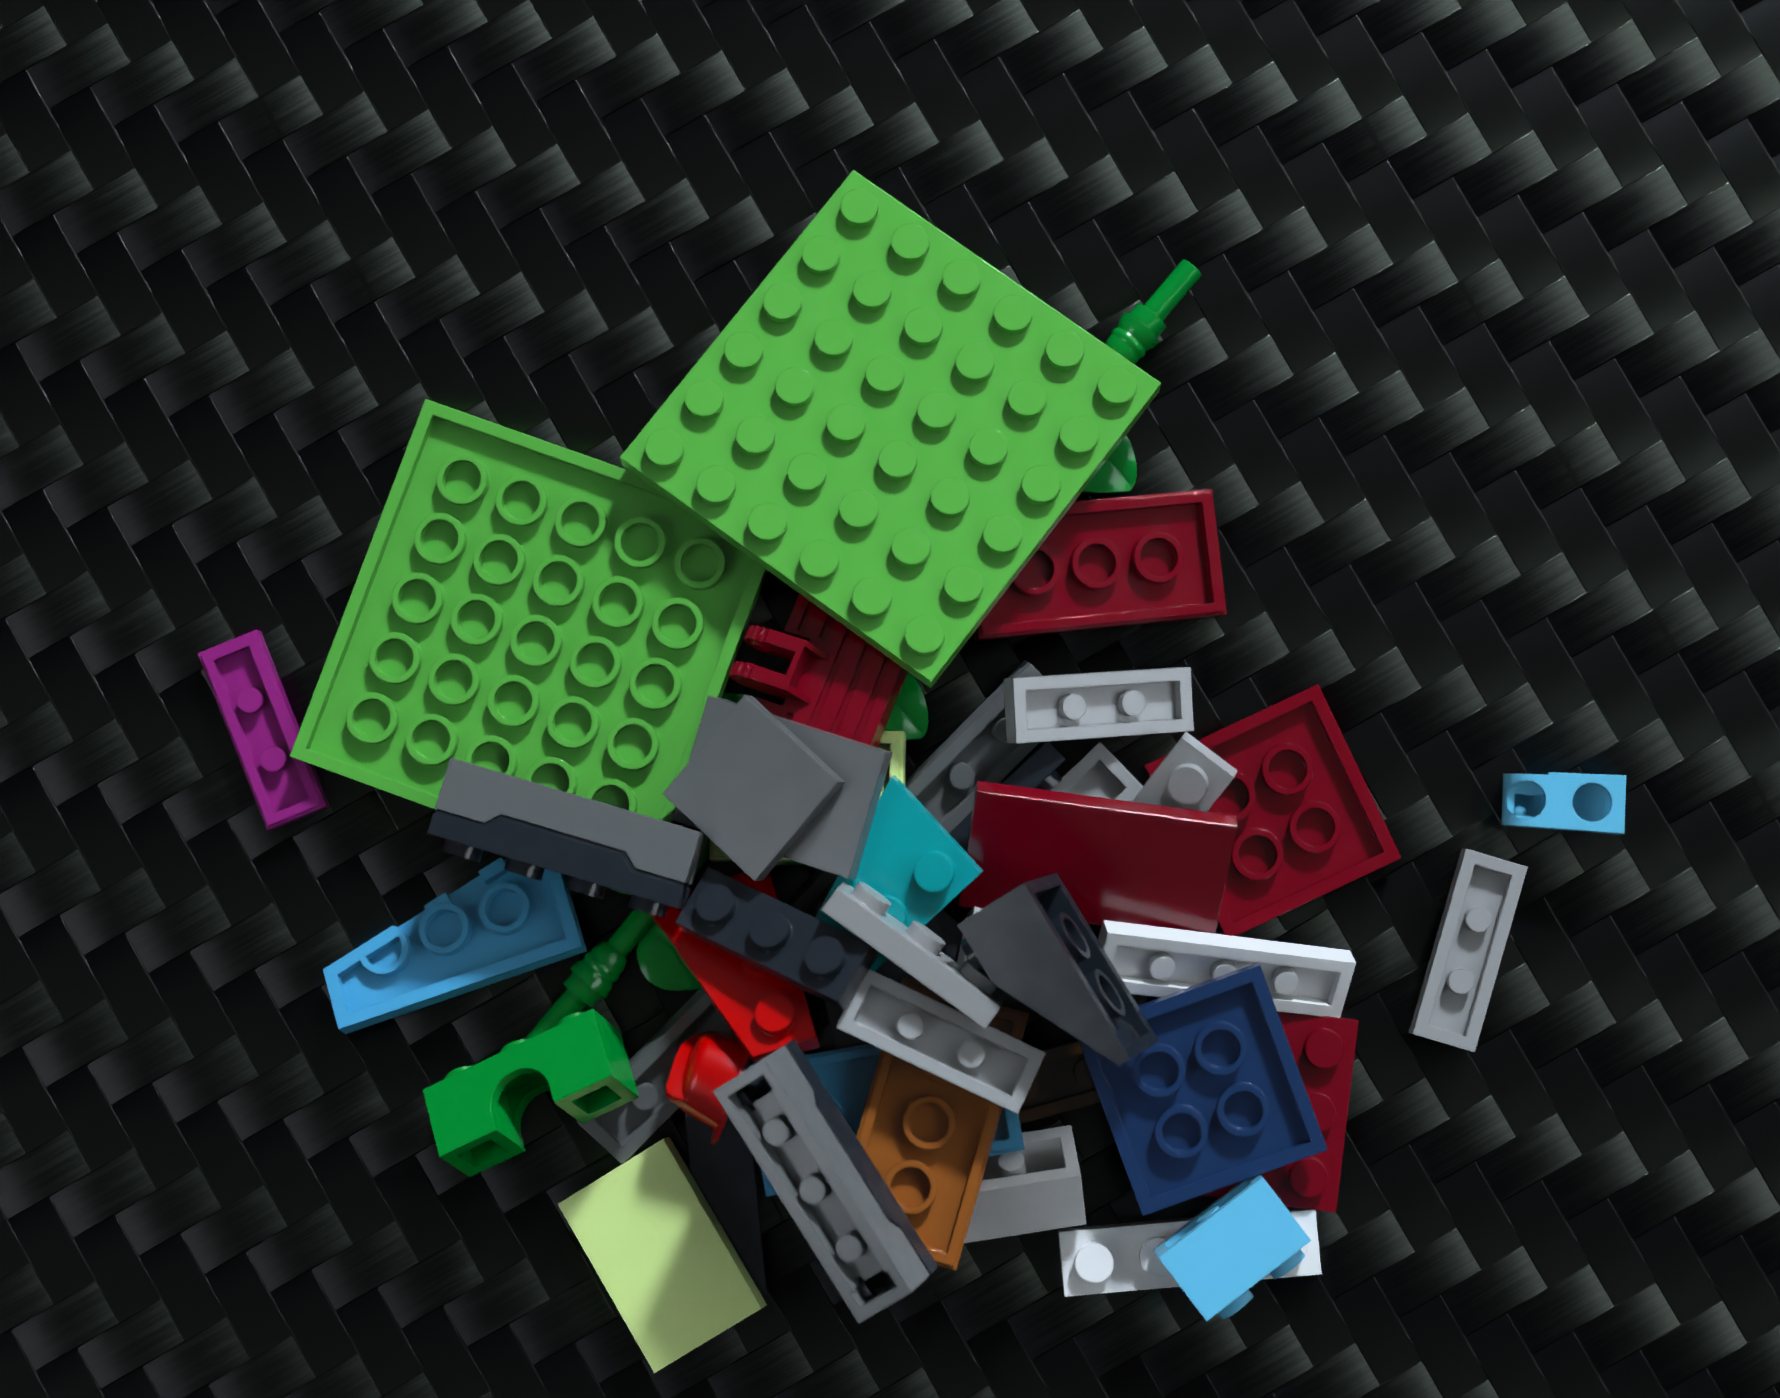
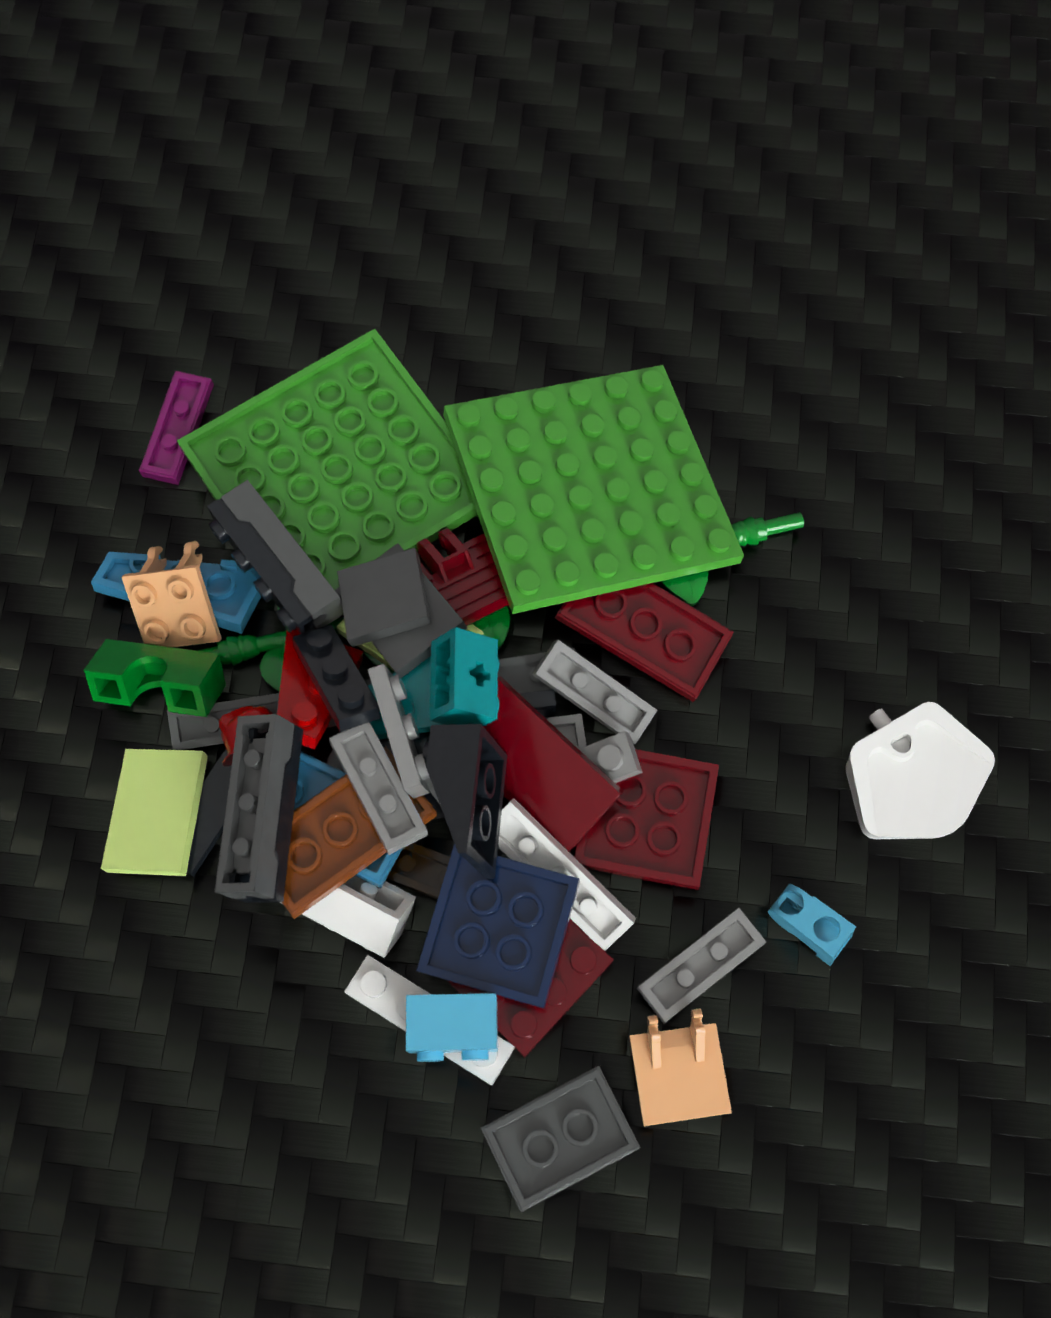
camera: 30 degrees right, 15 degrees down
none -> light nougat plate [121,541,222,647]
none -> teal brick [430,627,500,726]
none -> dark grey tile [481,1066,640,1212]
none -> light nougat plate [629,1009,732,1126]
none -> white animal [846,702,995,839]

